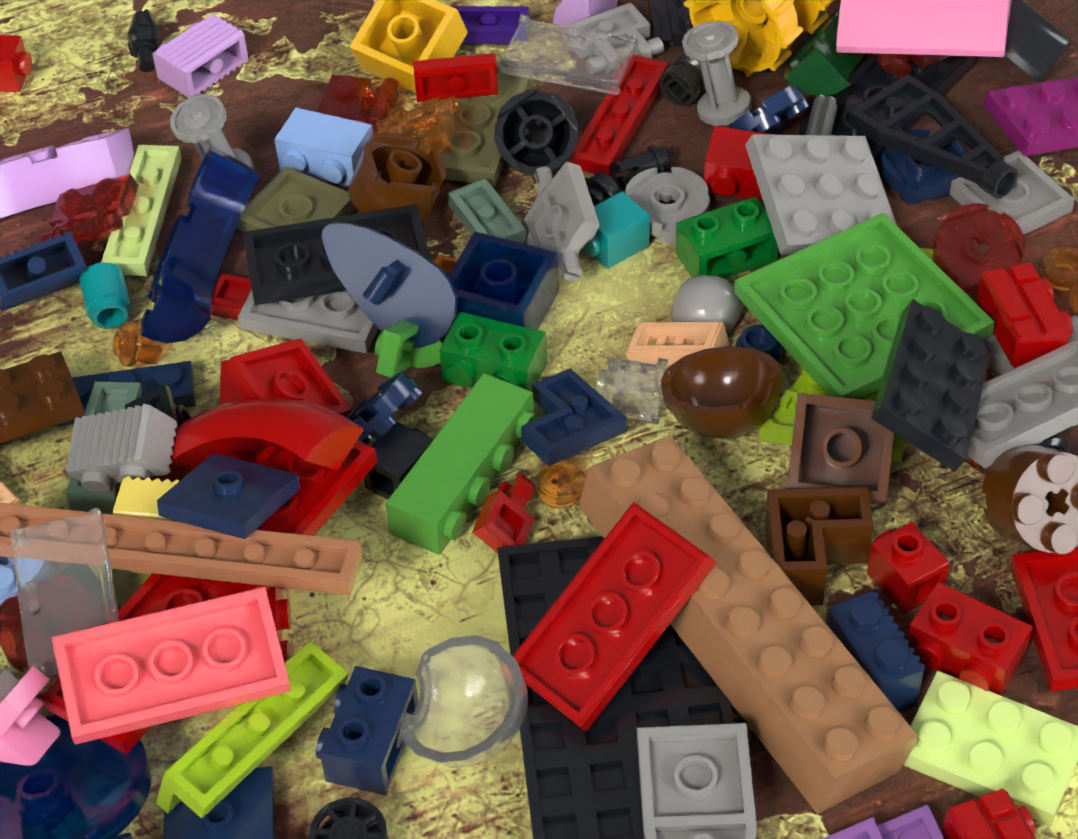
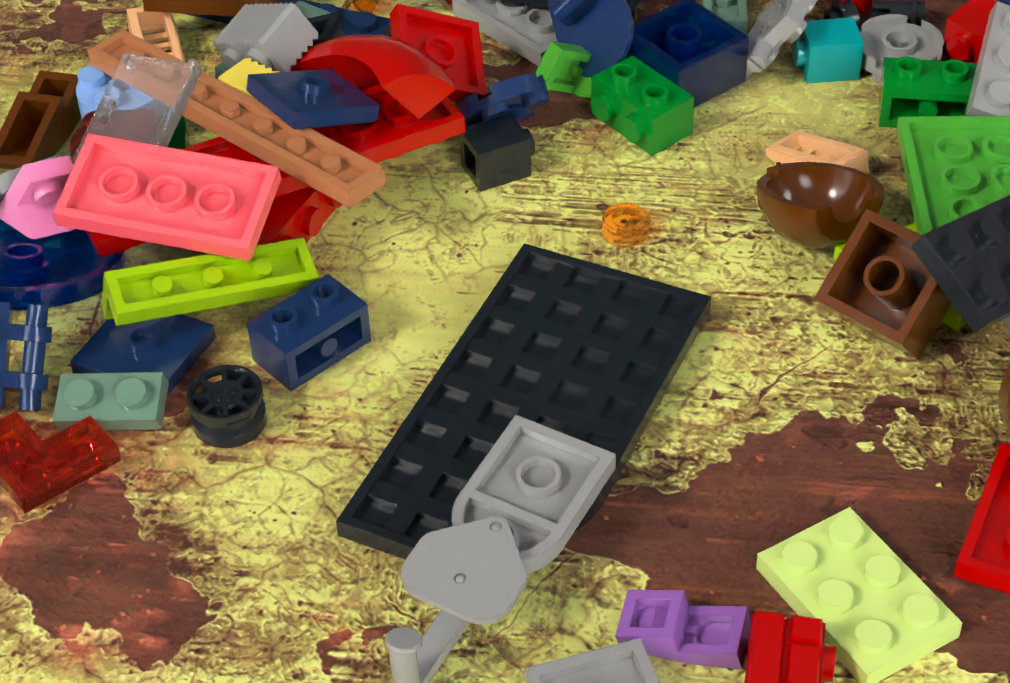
camera: 30 degrees right, 5 degrees down
bright green brick [385,373,537,555] -> none
clear cylinder [399,635,528,768] -> none
red plate [472,473,535,553] -> none
red tile [505,502,717,732] -> none
dark blue plate [521,368,626,466] -> none
medium nougat brick [579,435,919,814] -> none
clear brick [596,358,668,425] -> none
light grey hair [670,275,744,334] -> none
dark blue plate [736,325,782,361] -> none
reddish brown brick [764,487,873,606] -> none
dark blue brick [828,591,925,713] -> none
red brick [867,522,950,615] -> none
red brick [907,582,1033,696] -> none

